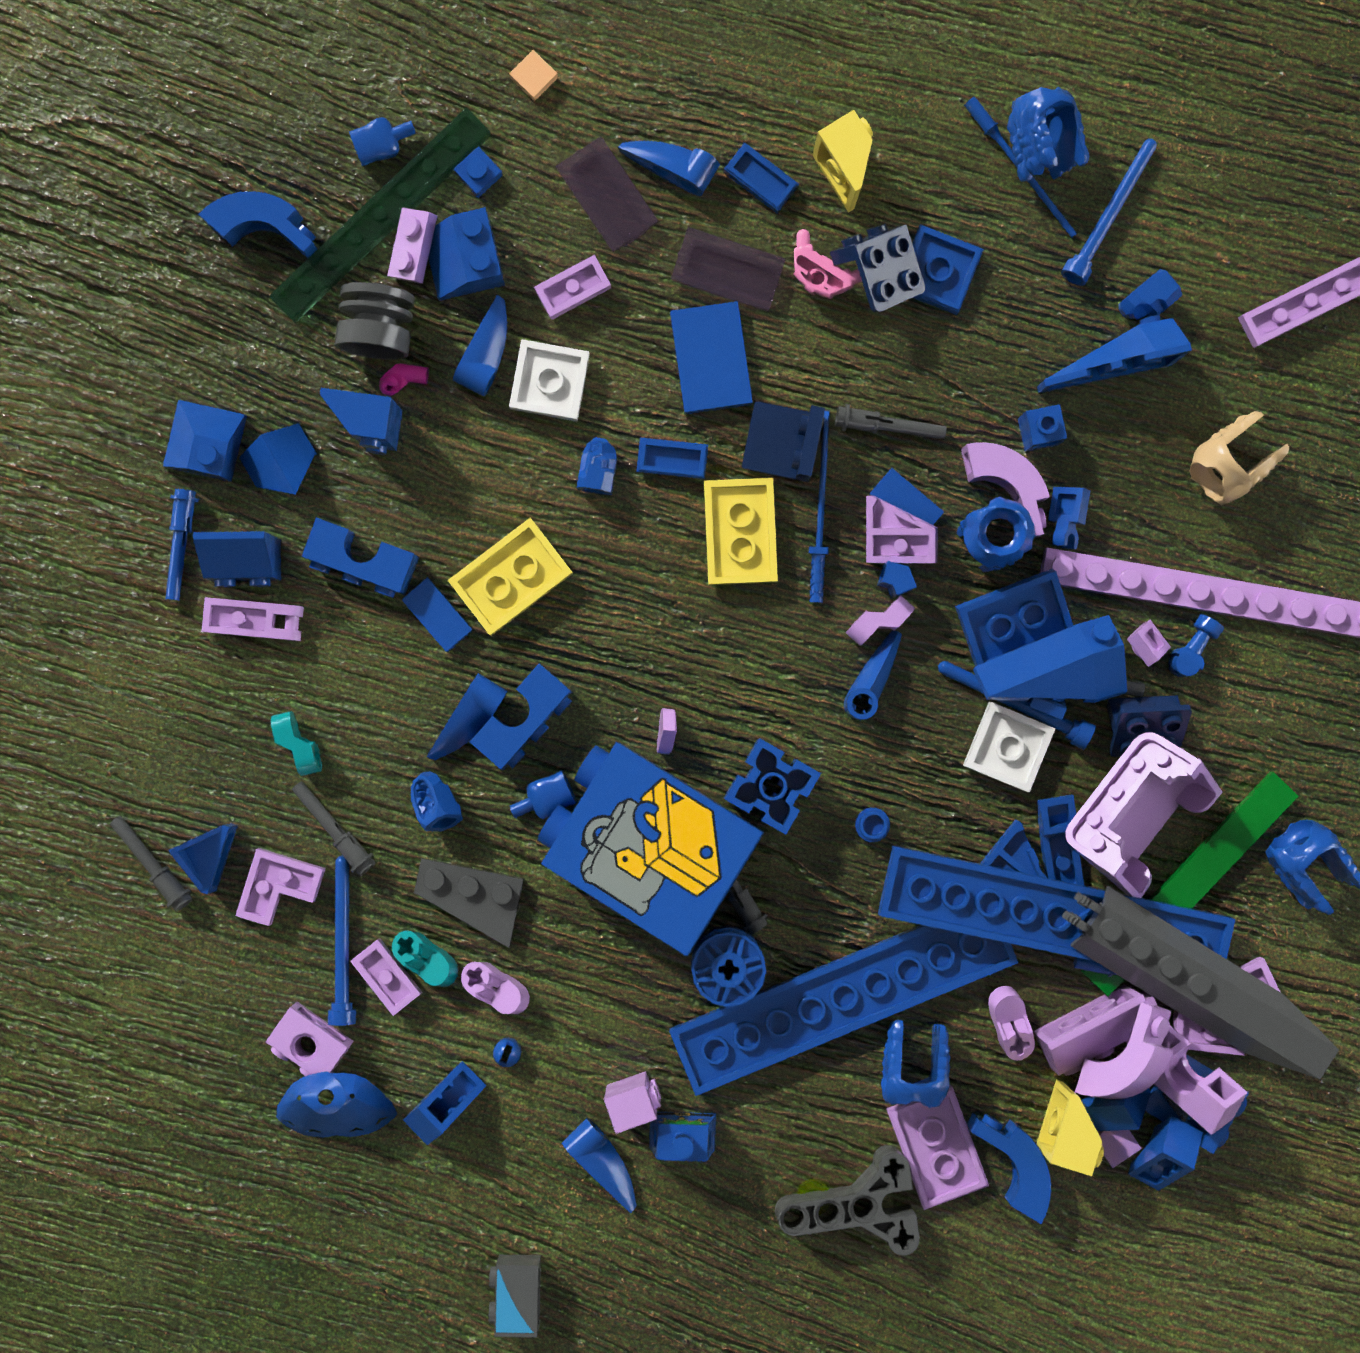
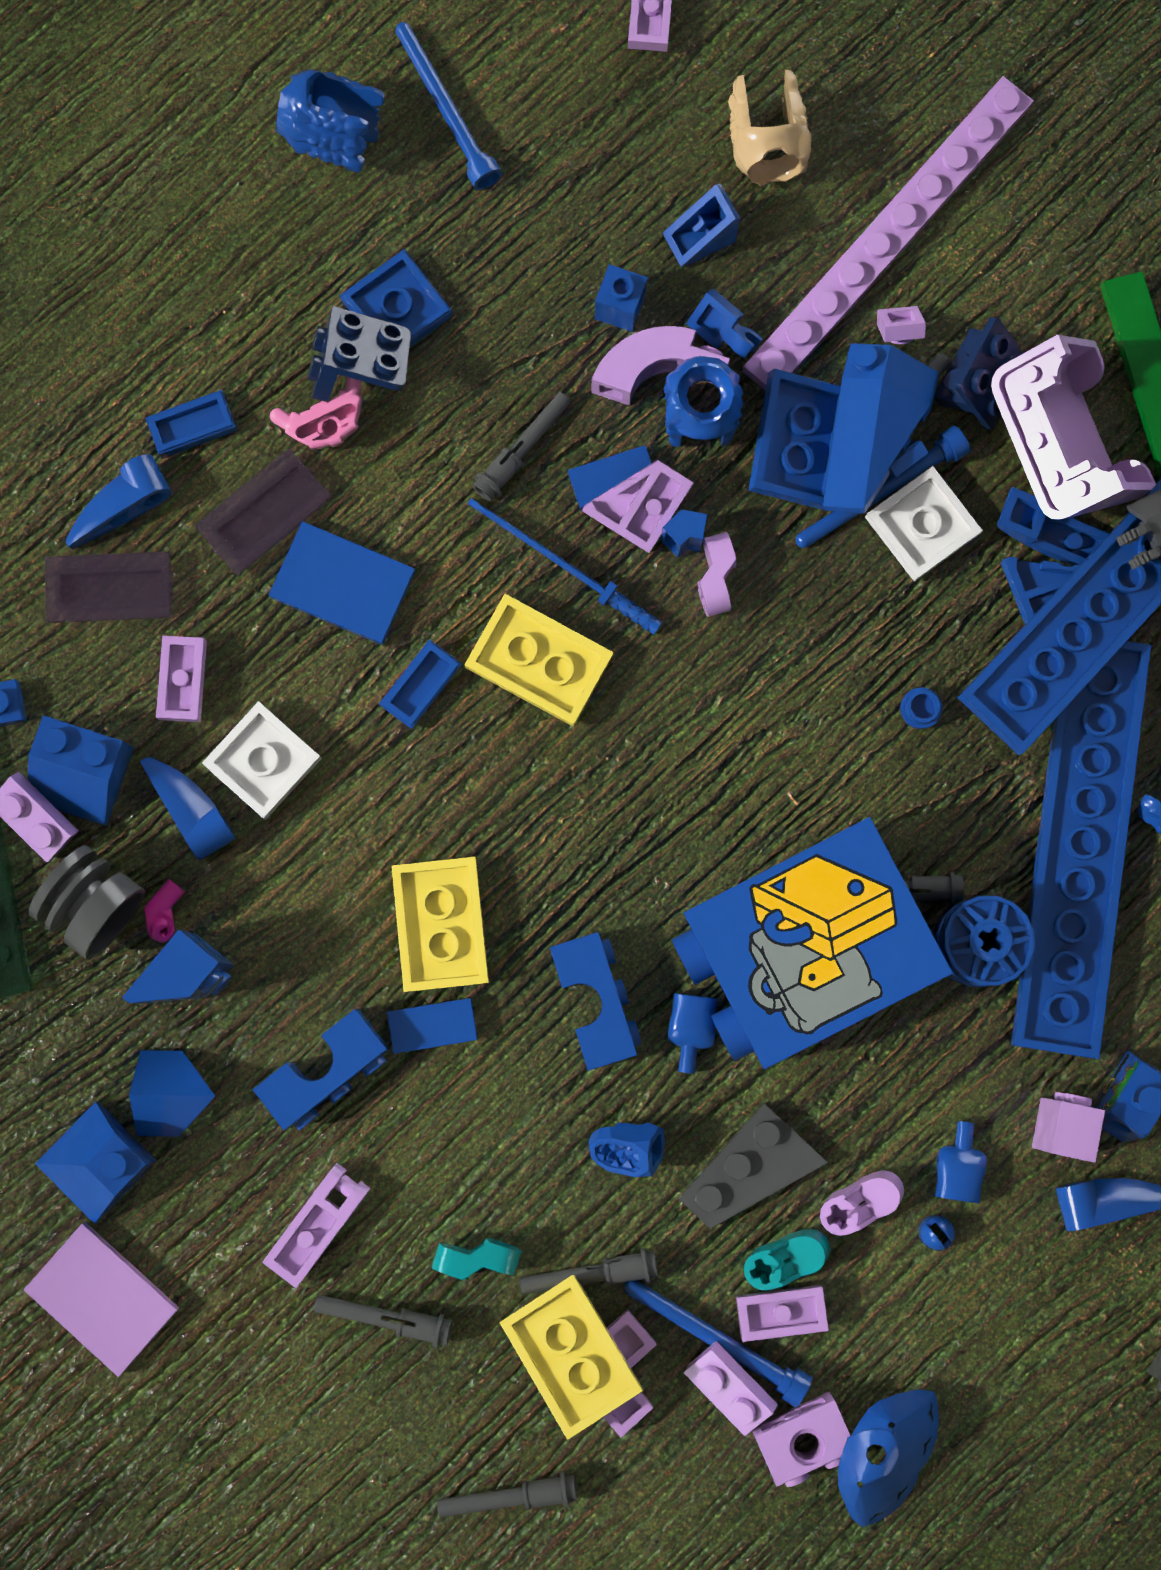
camera: 55 degrees left, 5 degrees down
blue pin [165,489,199,601] -> none
blue slope [168,823,238,894] -> none
blue slope [193,531,281,587] -> none
blue arch [403,1061,486,1145] -> none
blue piece [427,673,508,760] -> none
blue rock [577,437,617,495] -> none
lavender tile [657,708,677,754] -> none
blue brick [724,738,821,835] -> none
dark blue bracket [742,402,825,482] -> none
light yellow slope [812,110,873,213] -> none
blue piece [844,630,902,720] -> none
blue piece [964,96,1077,238] -> none
blue wedge [1037,315,1192,393] -> none
blue rock [1118,269,1182,320] -> none
blue leg [1168,614,1225,677] -> none
none -> lavender tile [24,1222,179,1377]
none -> dark grey pin [314,1295,453,1349]
none -> light yellow plate [499,1275,644,1440]
none -> blue slope [663,184,740,267]
none -> lavender plate [683,1341,778,1436]
none -> blue piece [935,1121,987,1204]

